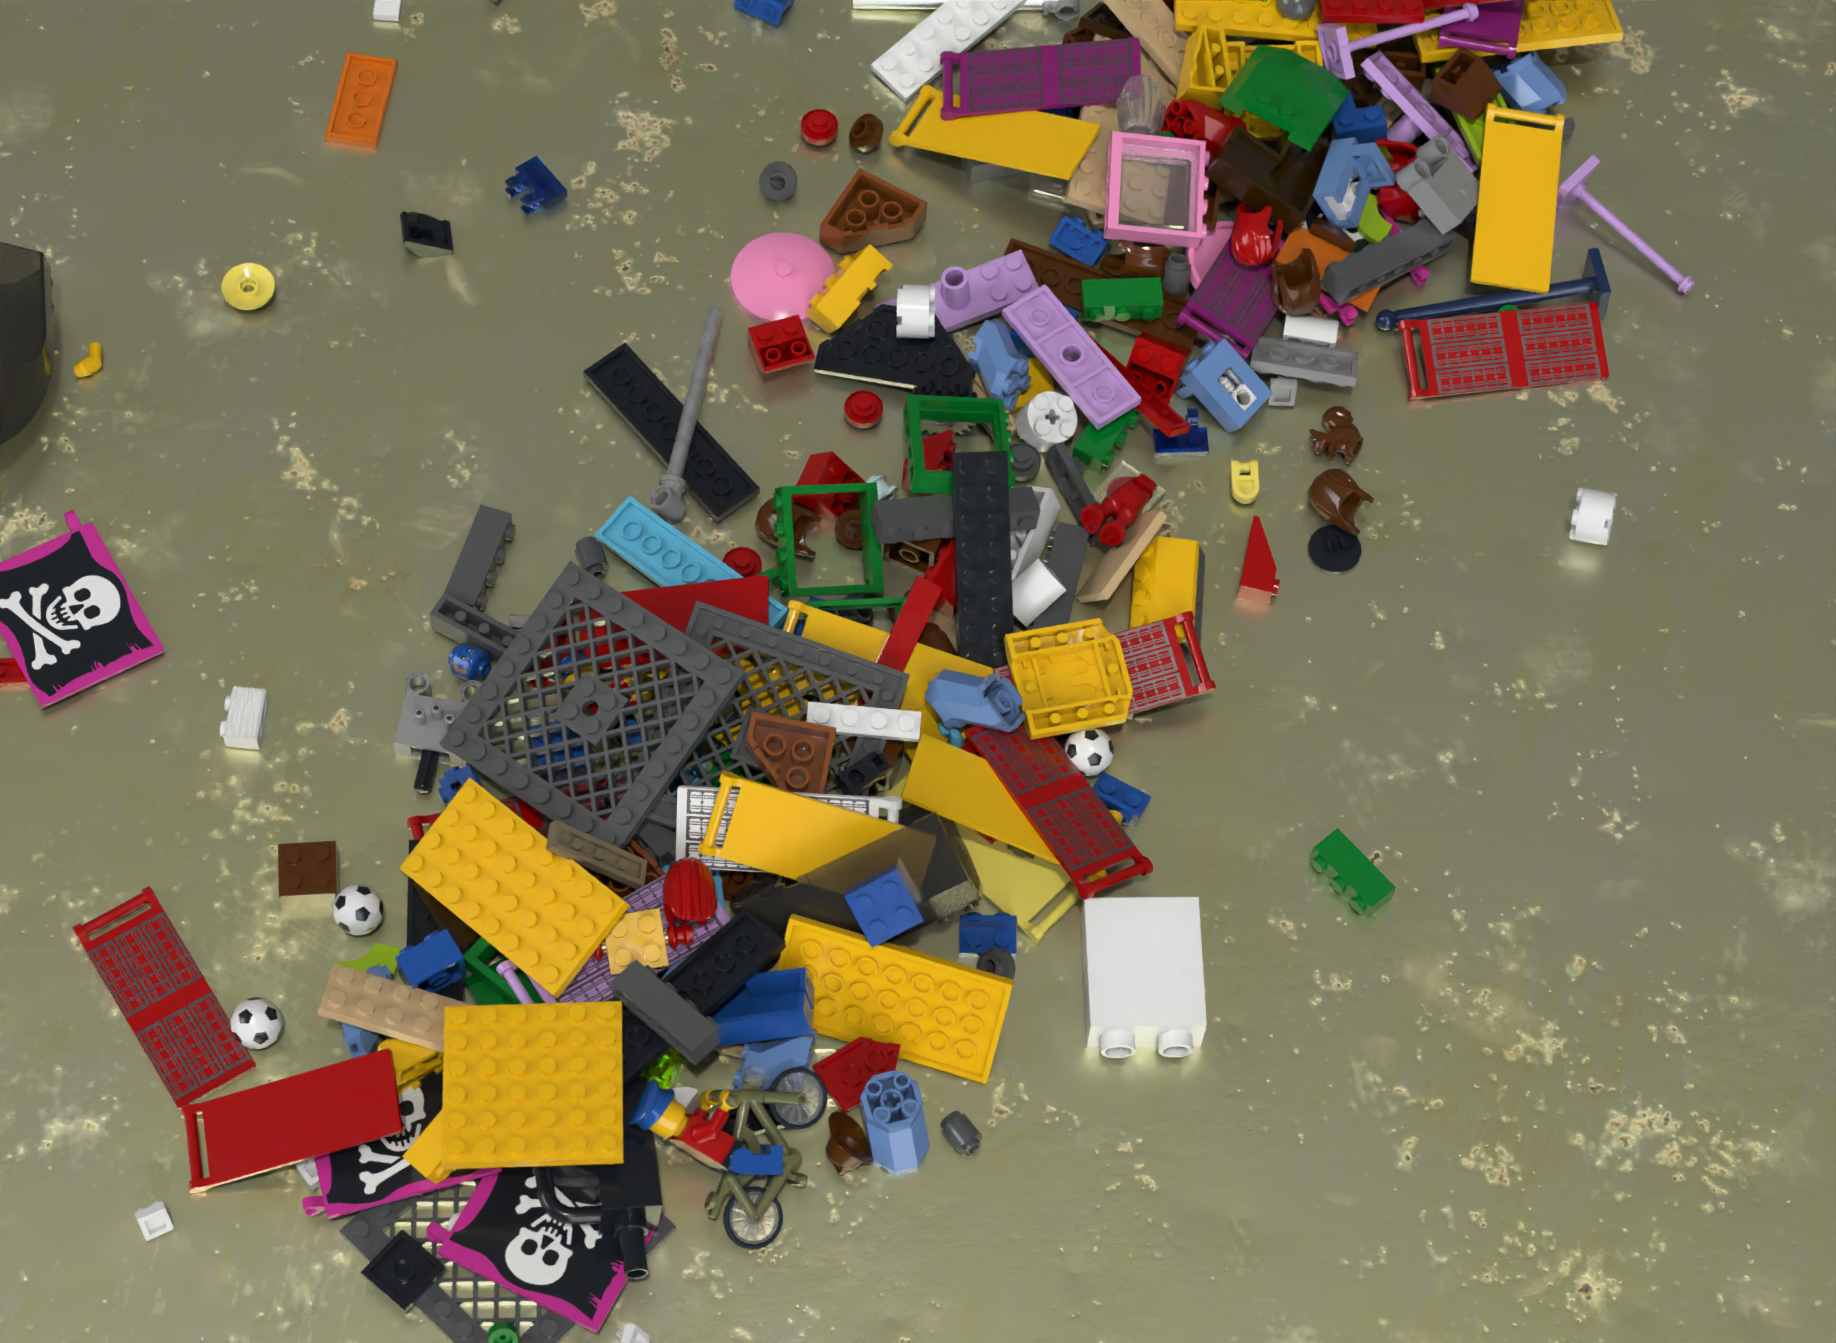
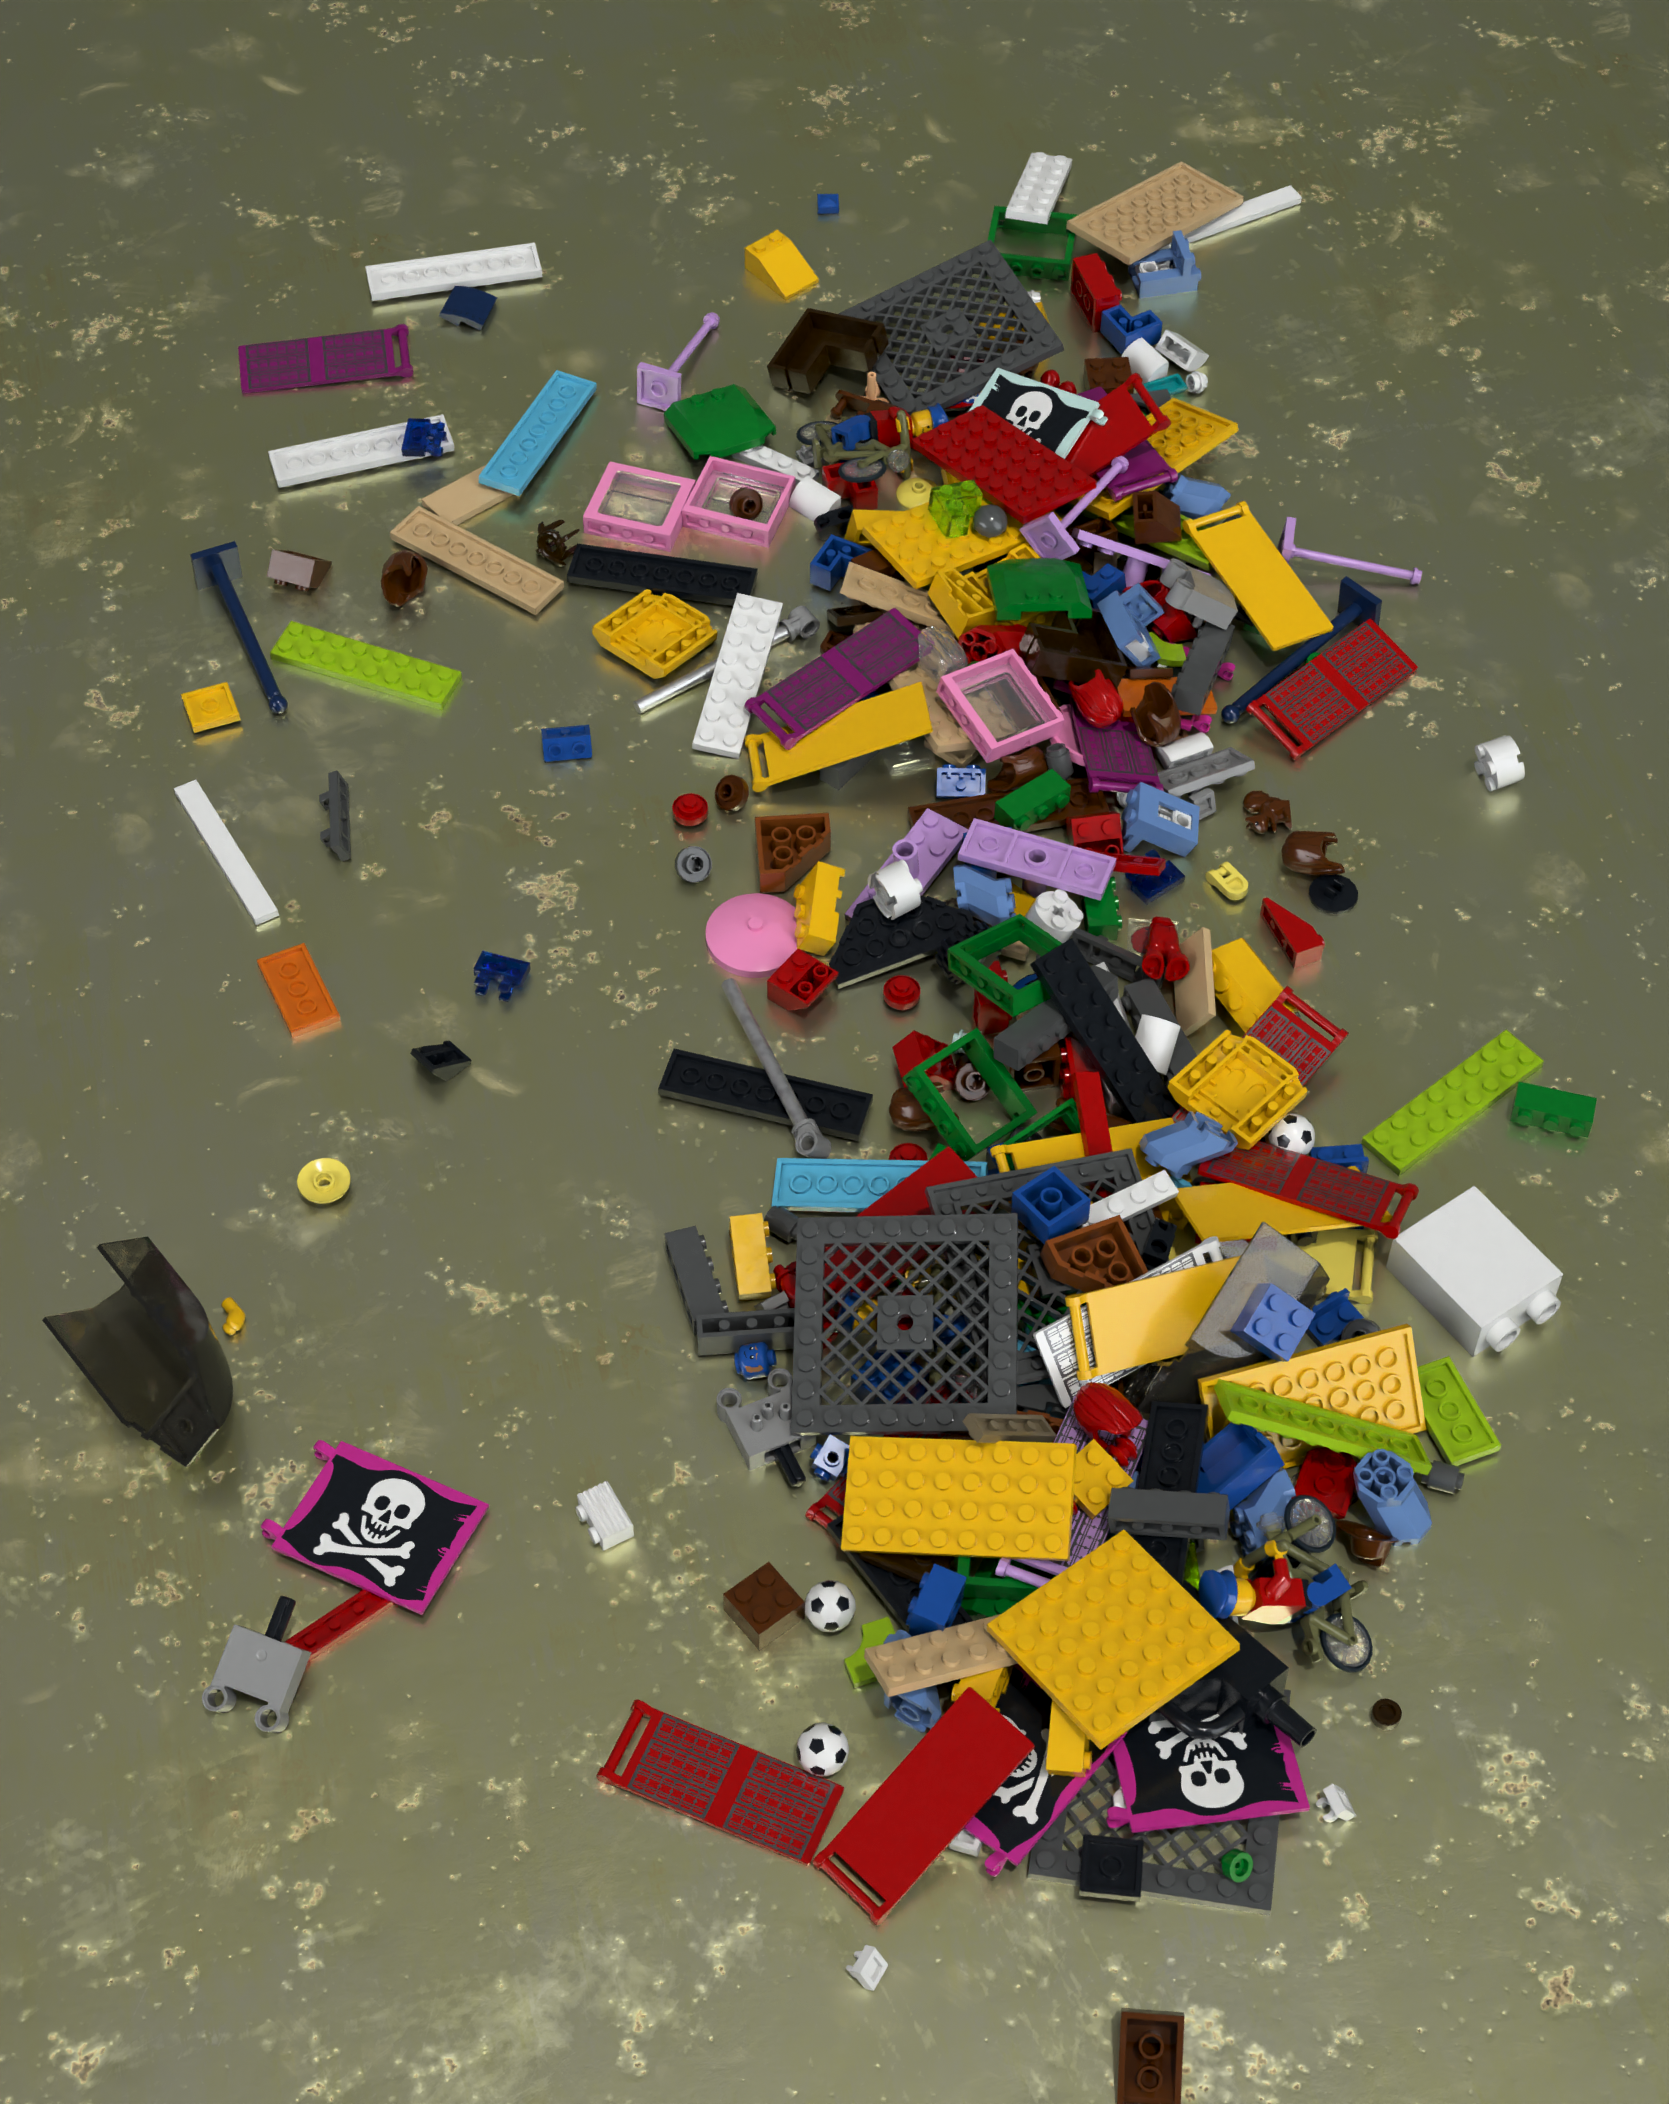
camera: 30 degrees left, 10 degrees down
none -> yellow wedge [729,1213,776,1302]
none -> blue brick [1011,1166,1091,1244]
none -> lime plate [1214,1379,1432,1475]
none -> lime plate [1361,1030,1544,1176]
none -> dark brown tile [1371,1699,1402,1730]
none -> lime plate [1417,1356,1501,1466]

